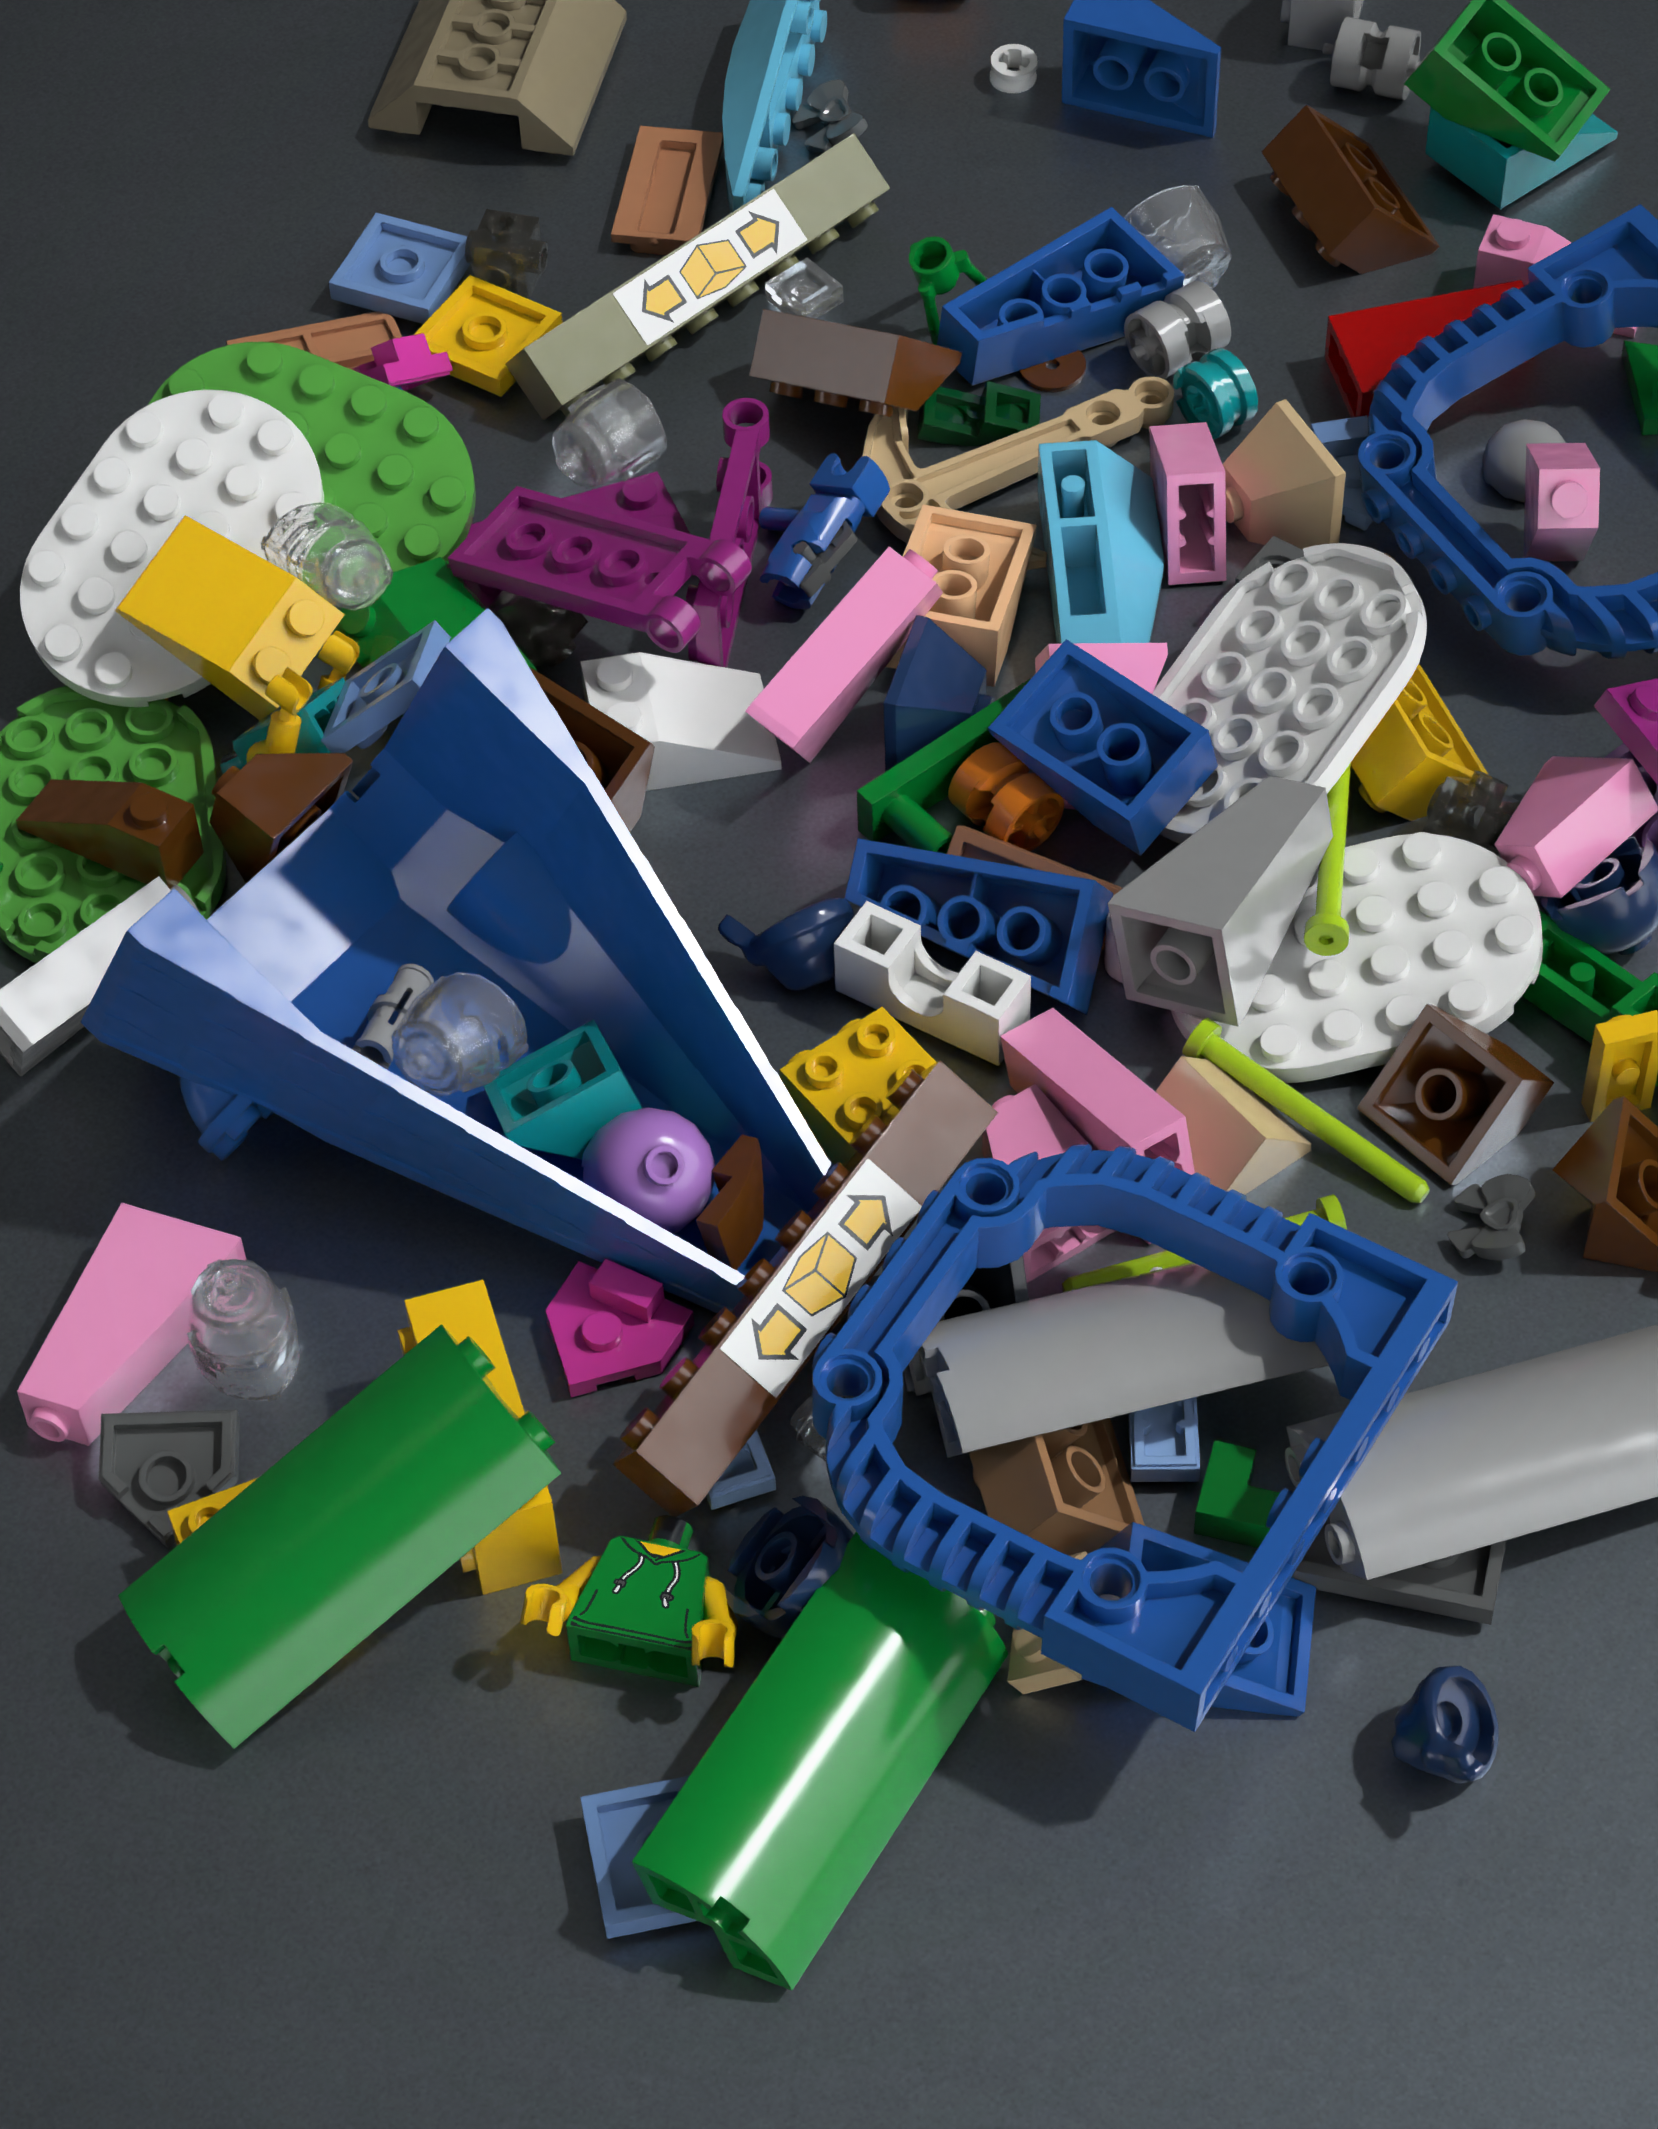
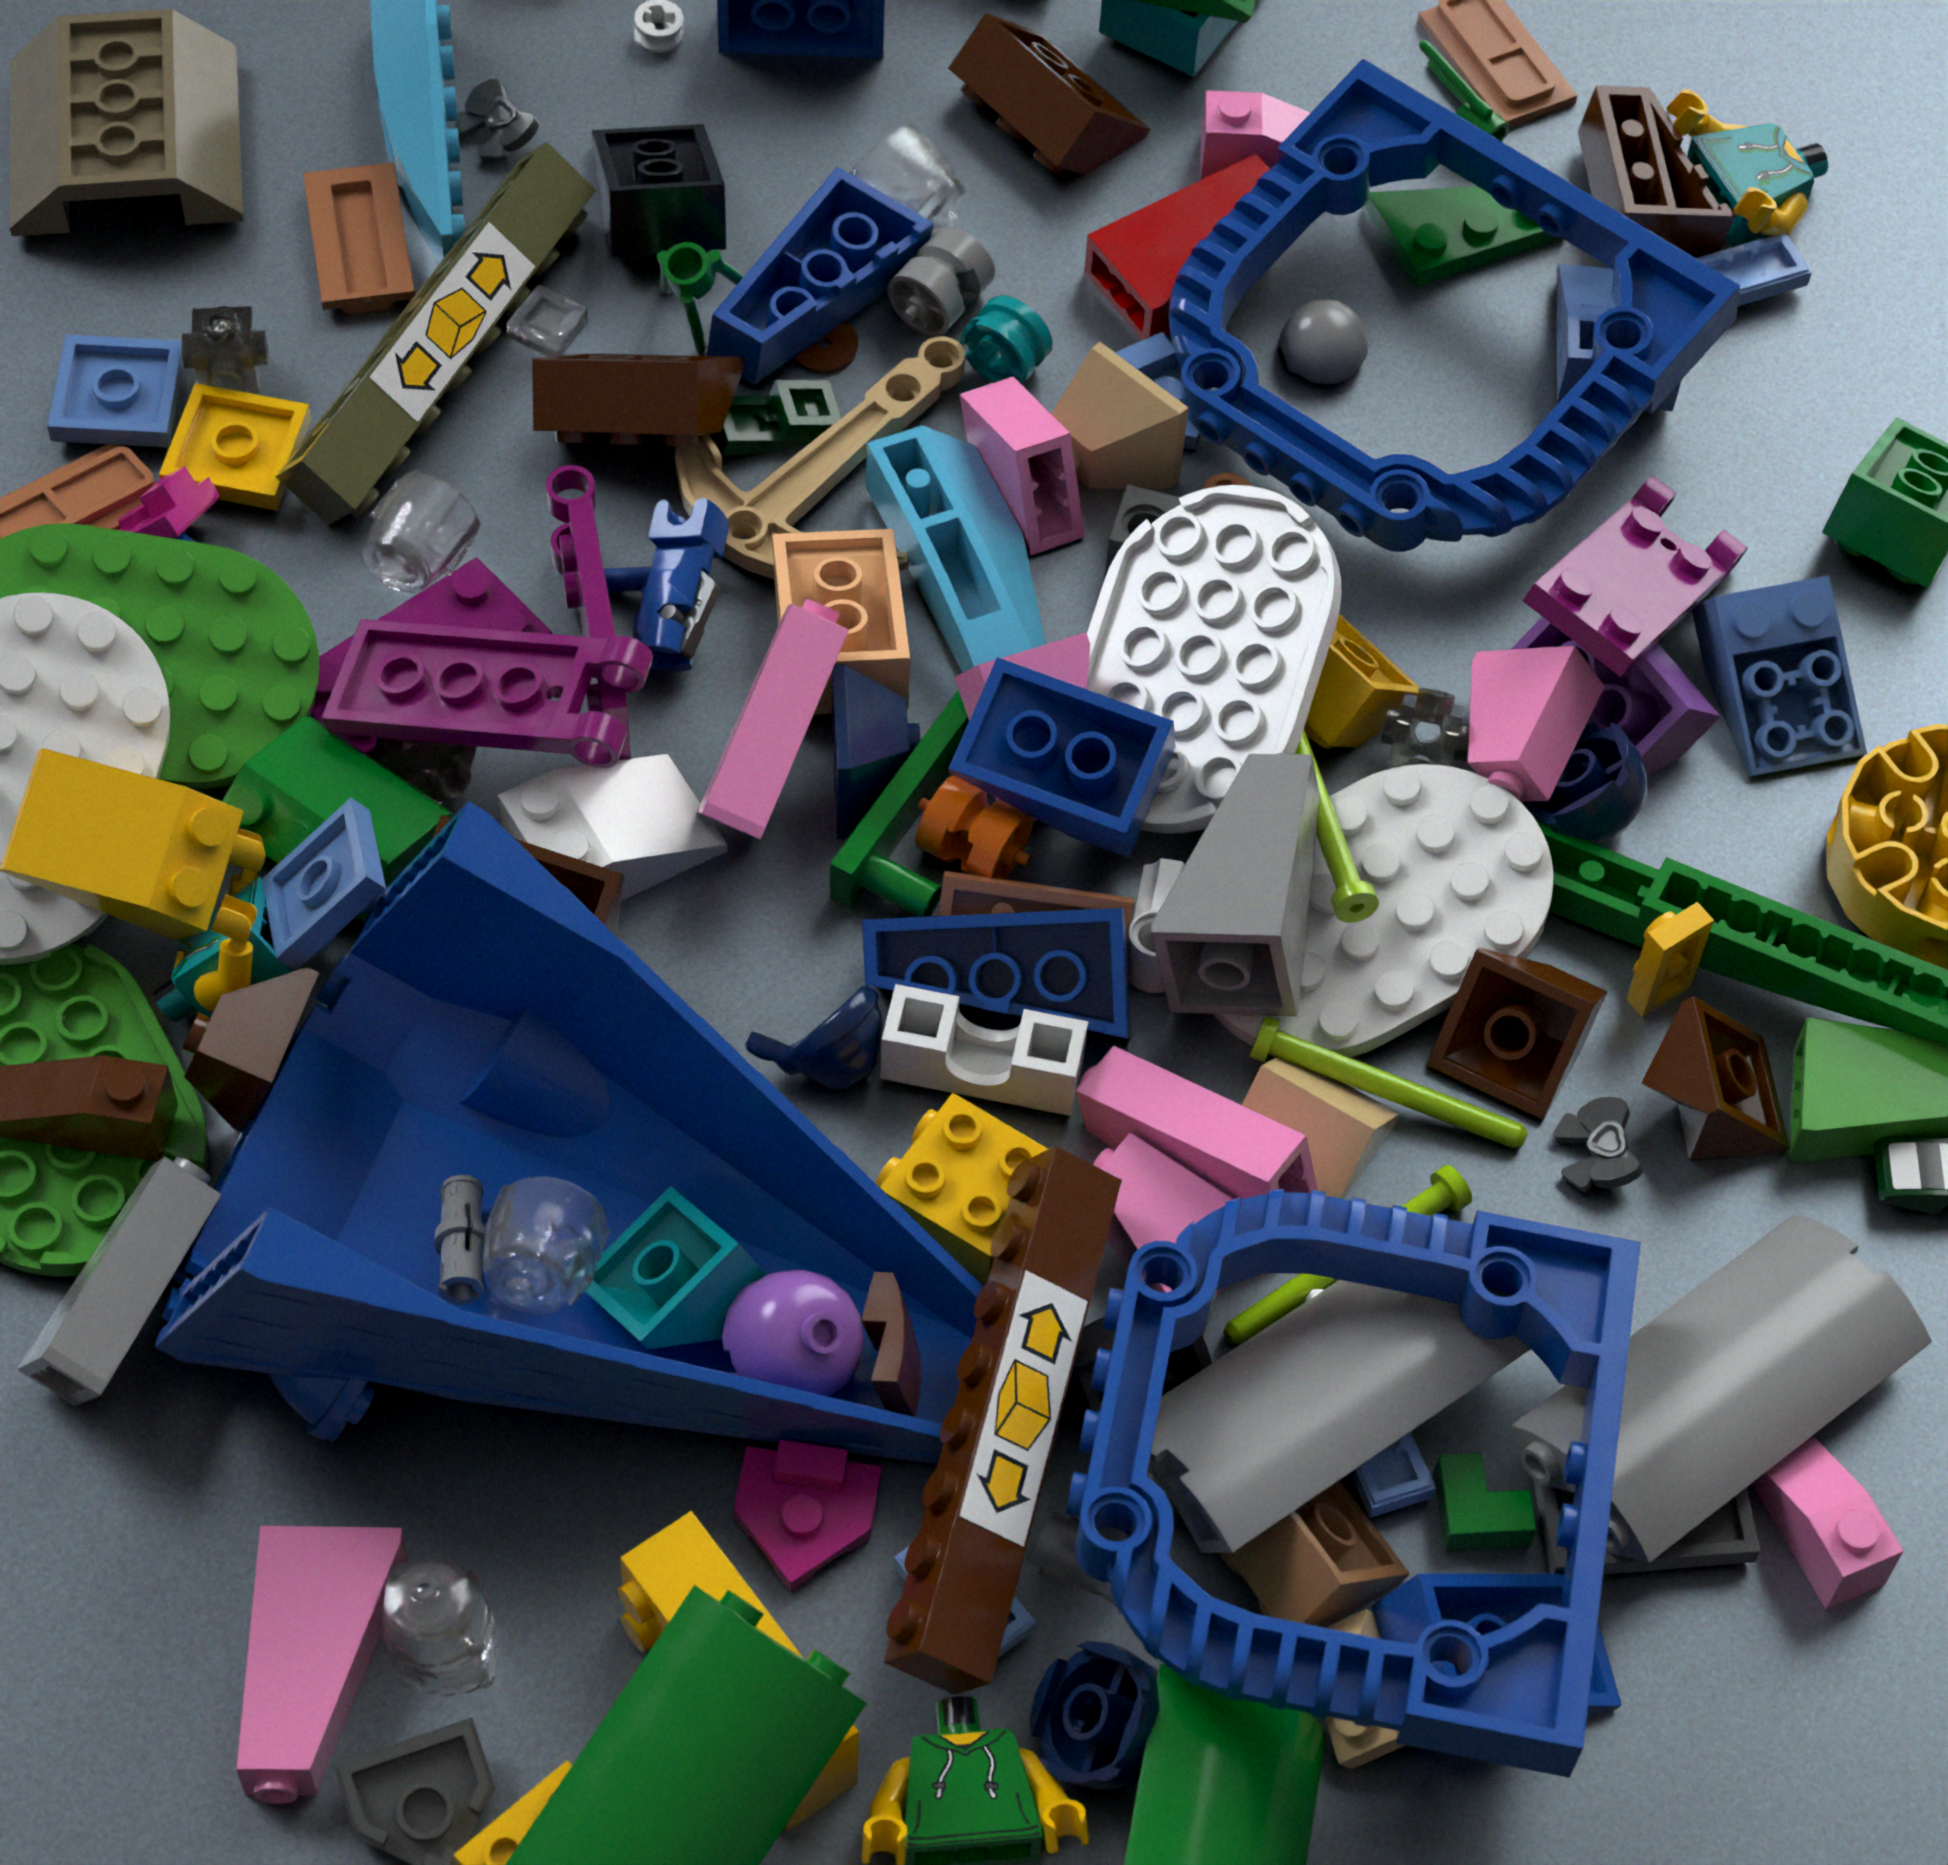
camera: 25 degrees left, 5 degrees up
clear helmet [261,502,393,611] -> none
dark blue hat [1391,1666,1499,1784] -> none
bright pink slope [1523,443,1600,561] -> none
none -> black slope [592,124,726,261]
none -> bright pink slope [1751,1436,1904,1610]

